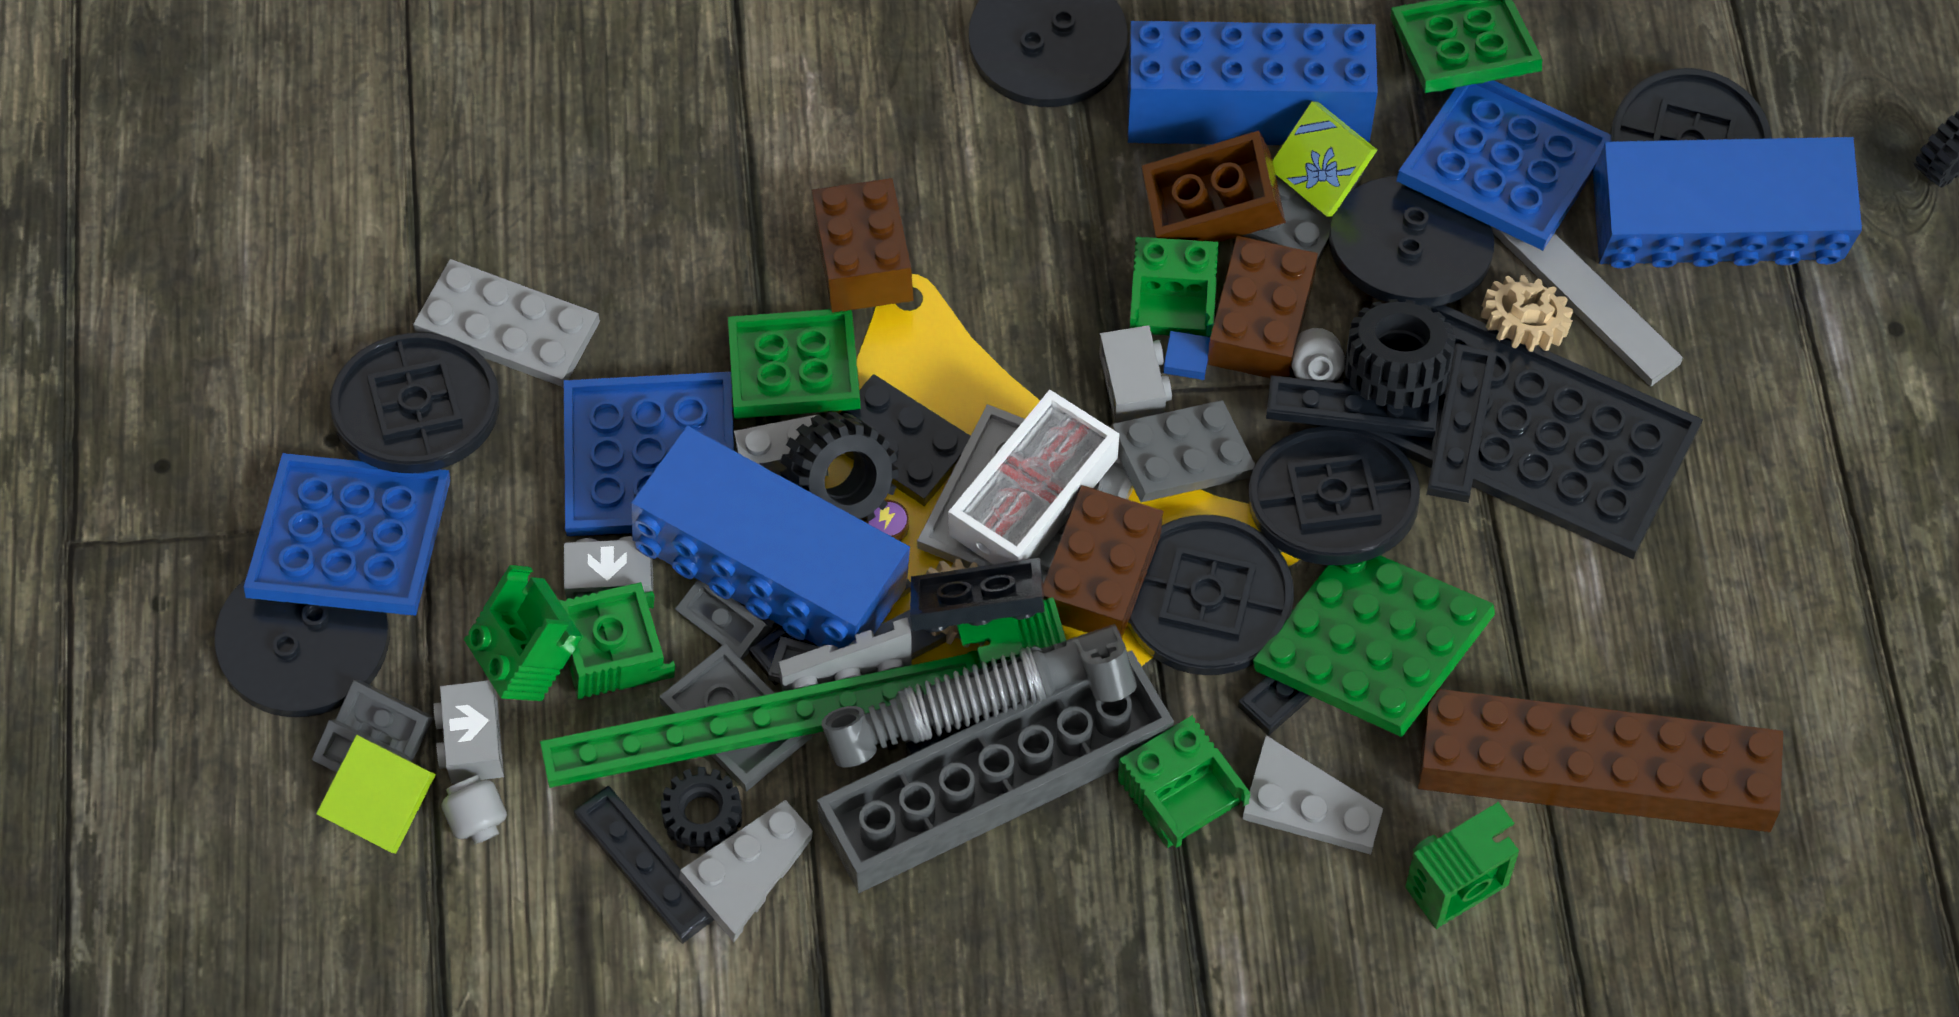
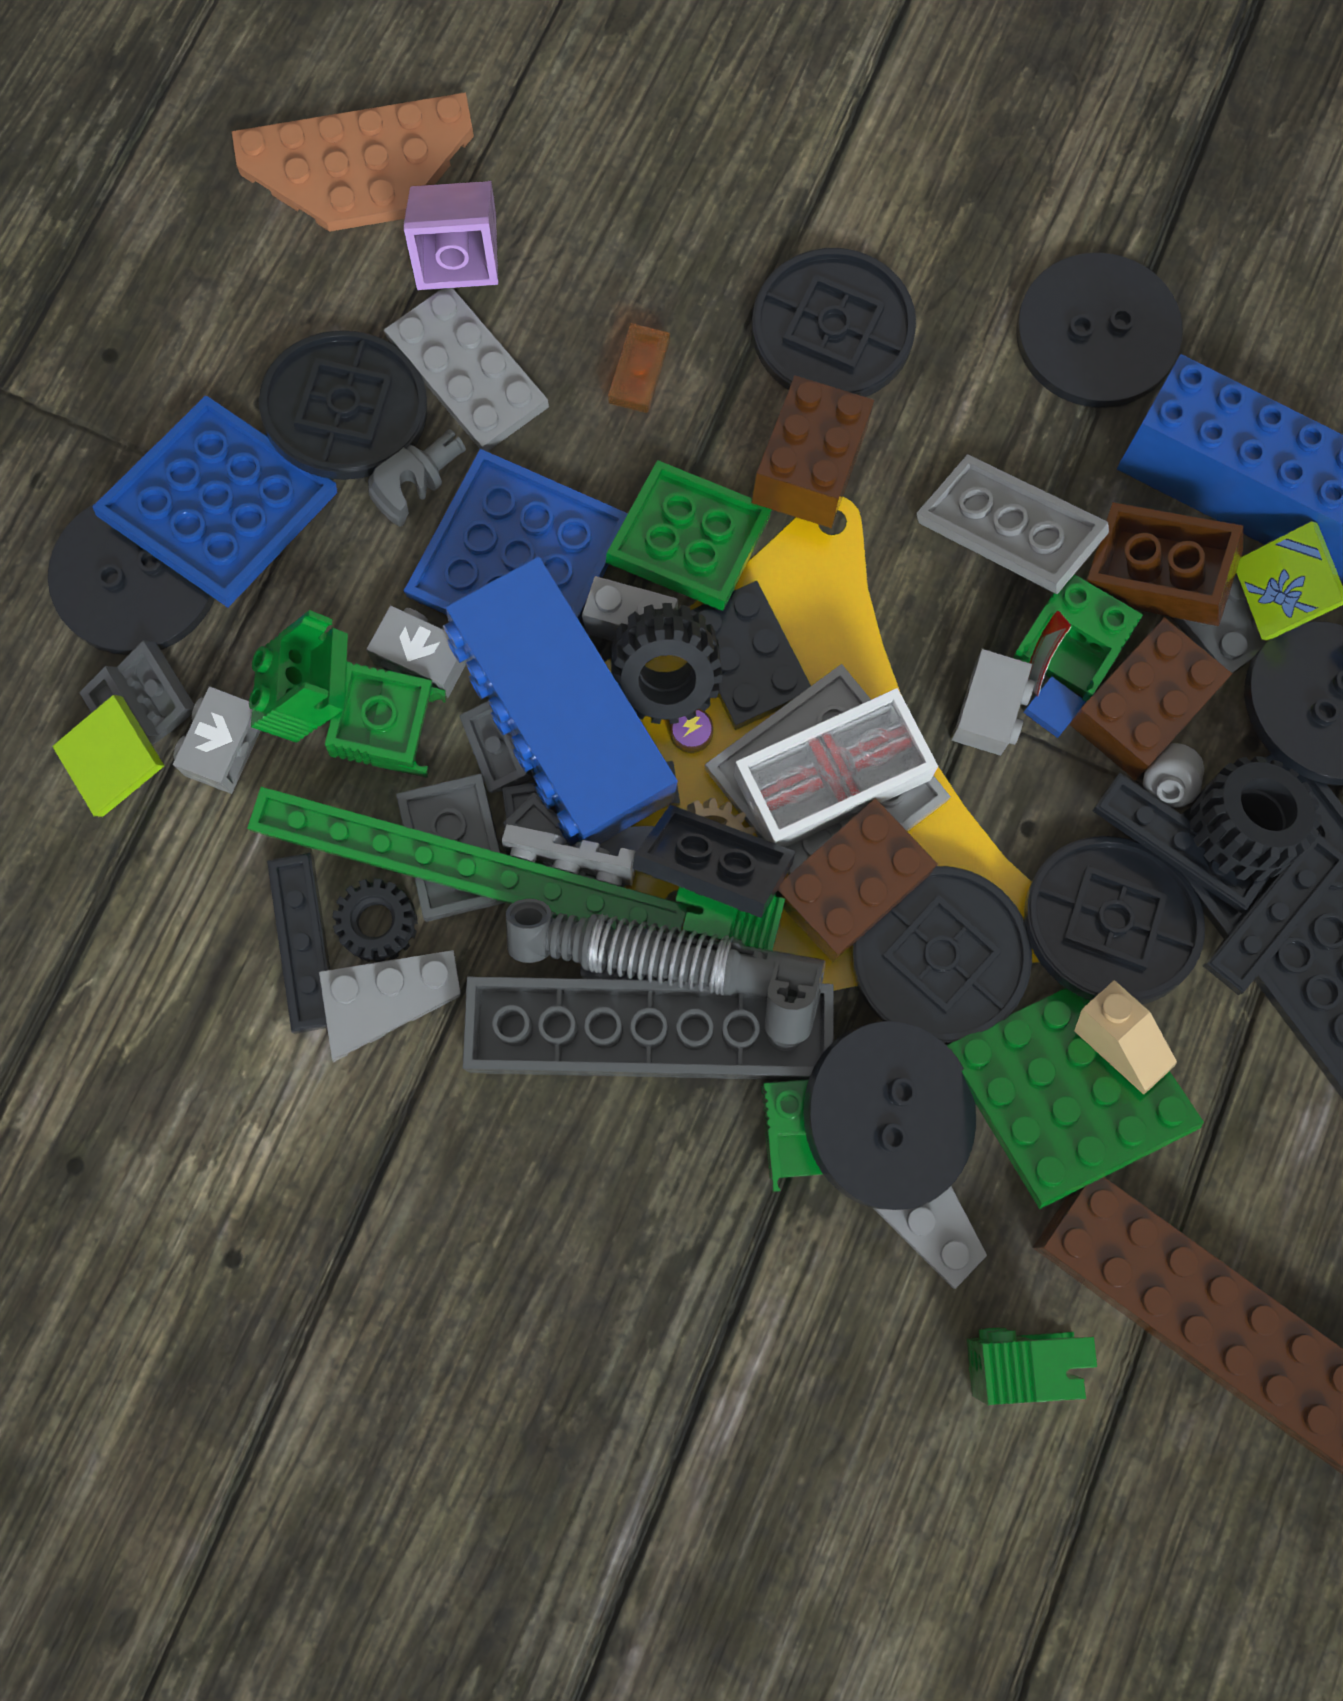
camera: 30 degrees right, 15 degrees up
light grey head [441,775,507,845] -> none
dark grey plate [1110,400,1255,502] -> none
none -> nougat plate [232,92,474,232]
none -> dark grey piece [368,429,466,527]
none -> lavender slope [404,181,498,290]
none -> clear orange plate [608,323,670,413]
none -> black plate [752,248,916,397]
none -> black plate [803,1021,976,1210]
none -> light grey plate [917,454,1109,594]
none -> sticker [1028,611,1071,696]
none -> tan slope [1074,980,1177,1094]

